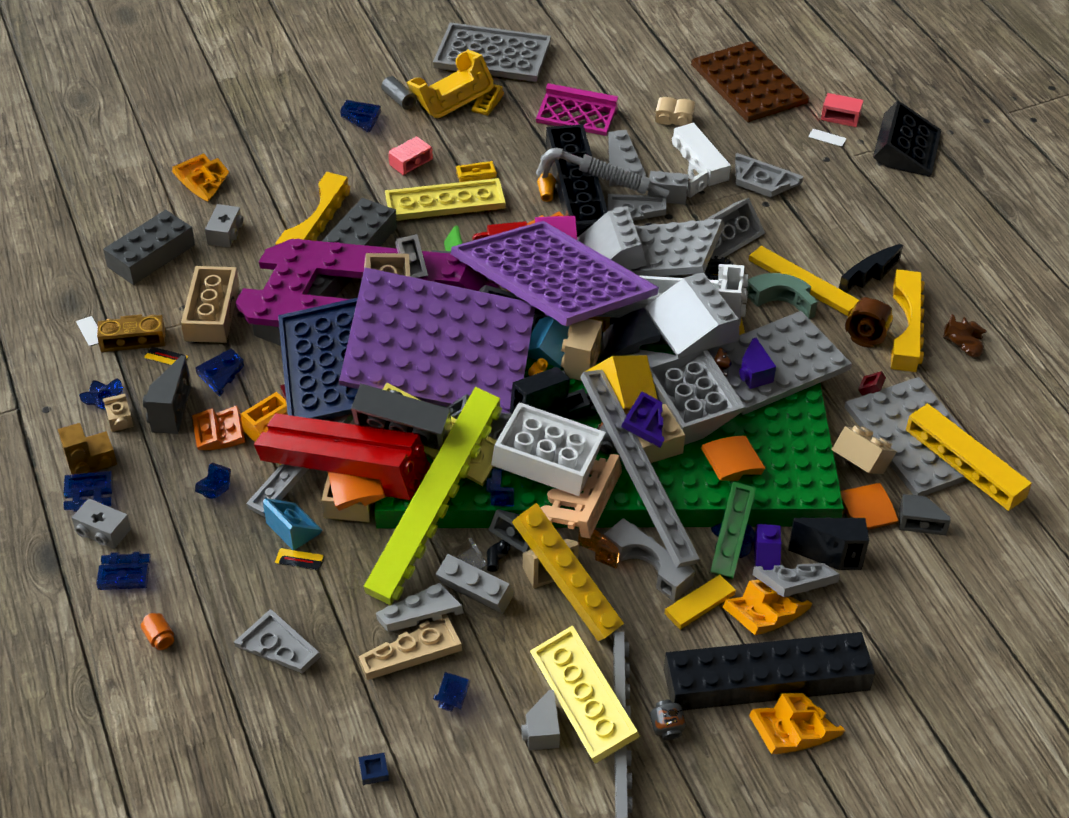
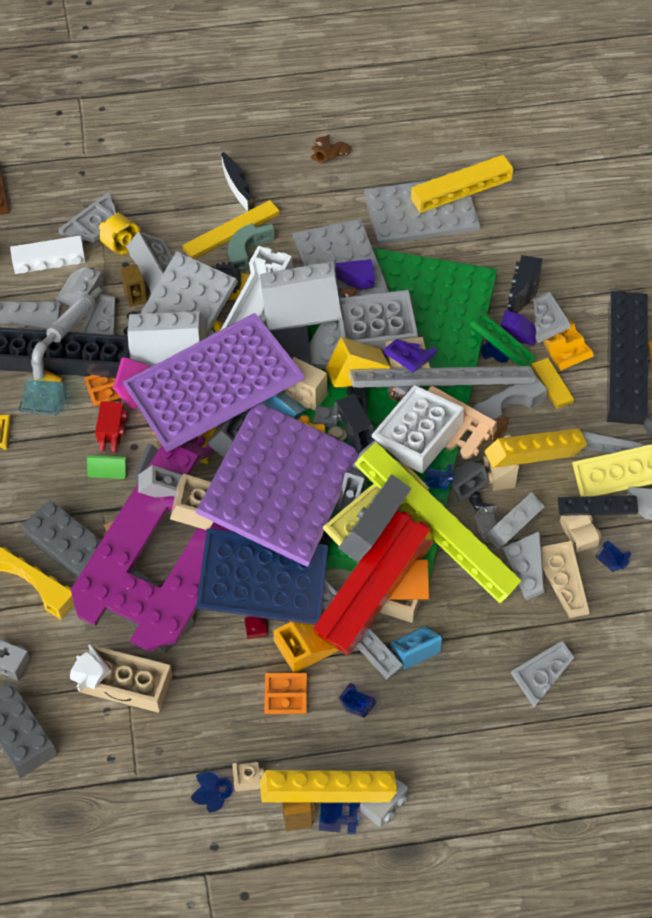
camera: 75 degrees left, 10 degrees up
white sticker [76,316,99,346] -> none
clear blue plate [96,551,151,590] -> none
pearl gold piece [97,314,165,352] -> none
orange brick [141,613,174,650] -> none
dark grey slope [143,355,192,434] -> none
sticker [145,347,188,365] -> none
clear blue wing [195,348,244,396] -> none
sticker [275,548,324,570] -> none
light yellow plate [385,178,506,221] -> none
white bracket [687,162,708,198] -> none
orange slope [701,436,765,481] -> none
white sticker [809,129,846,146] -> none
coral brick [821,93,863,127] -> none
tan brick [831,425,897,474] -> none
orange slope [840,483,899,530] -> none
reddish brown brick [845,297,893,347] -> none
dark red plate [858,371,886,396] -> none
black slope [873,100,942,177] -> none
yellow arch [891,269,925,372] -> none
dark grey slope [899,494,951,535] -> none
none -> clear light blue slope [18,379,67,416]
none -> white piece [70,644,112,692]
none -> yellow brick [99,213,140,255]
none -> pearl gold brick [120,264,147,307]
none -> yellow brick [260,770,397,802]
none -> black bracket [558,495,639,516]
none -> tan brick [560,515,601,553]

